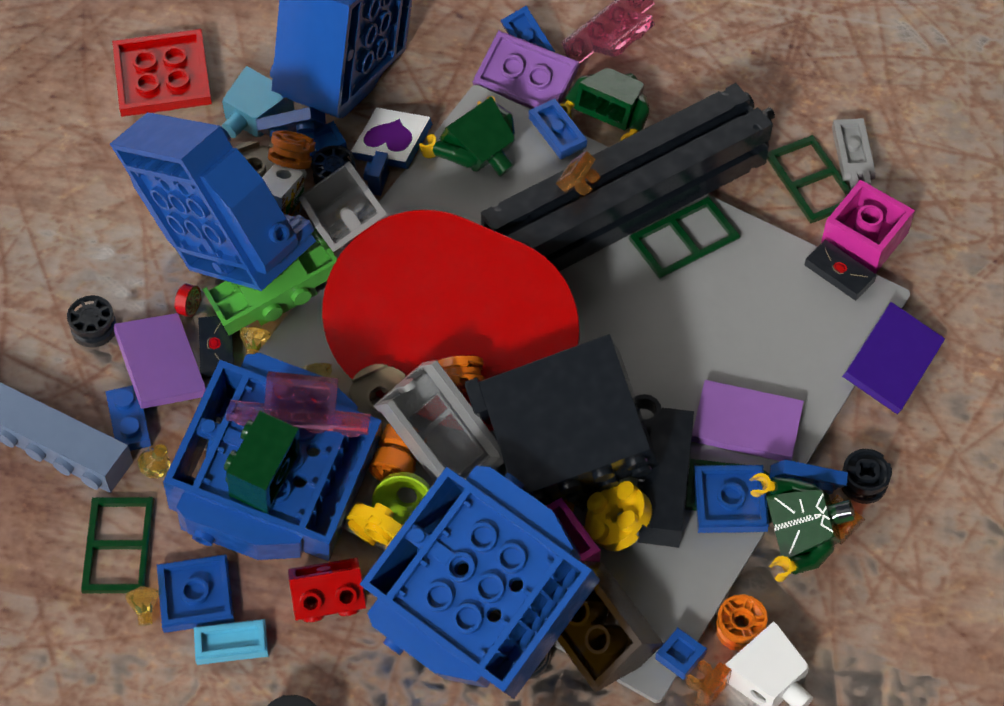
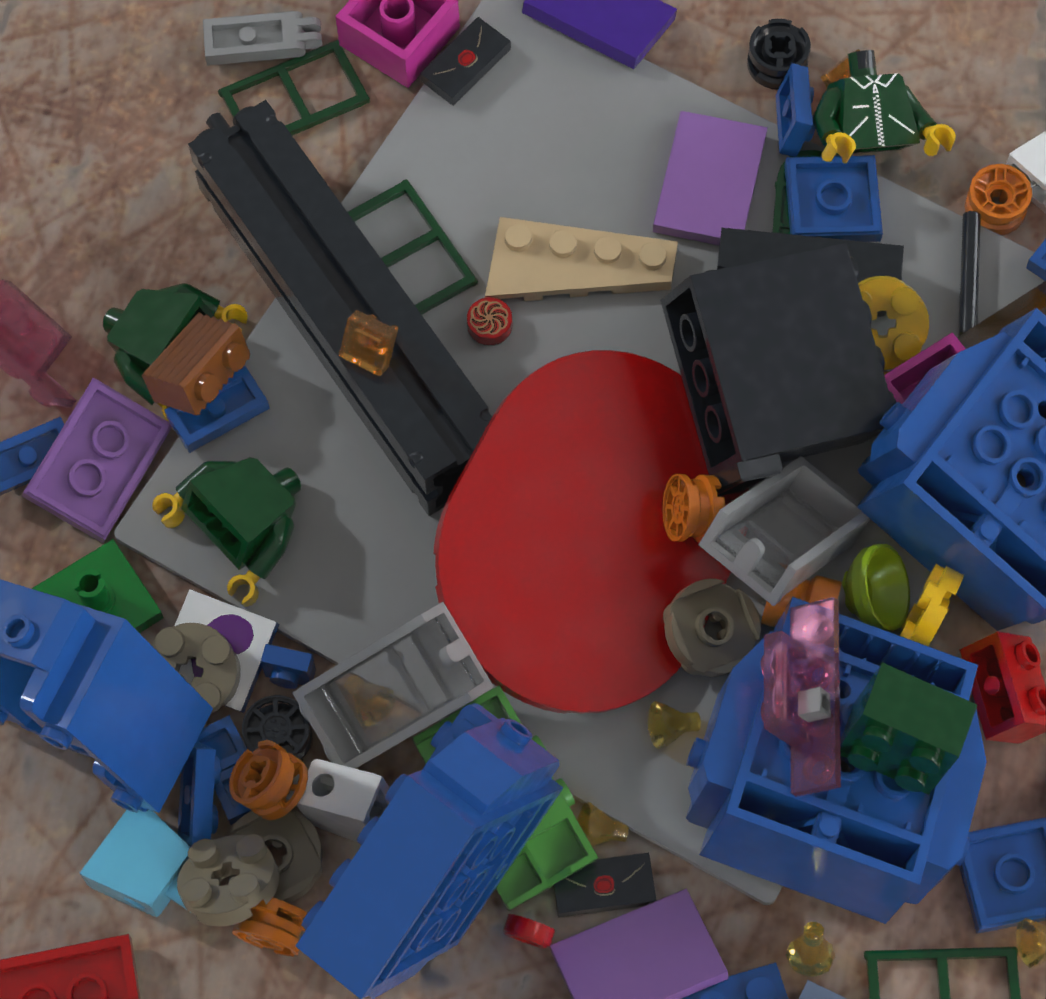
camera: 90 degrees left, 10 degrees up
none -> green tile [32,539,164,633]
none -> dark orange brick [142,312,250,415]
none -> dark tan plate [151,623,240,716]
none -> dark tan plate [177,834,280,926]
none -> tile [467,297,513,345]
none -> tan wing [485,217,678,301]
none -> light grey piece [798,687,831,722]
none -> black bar [959,211,981,336]

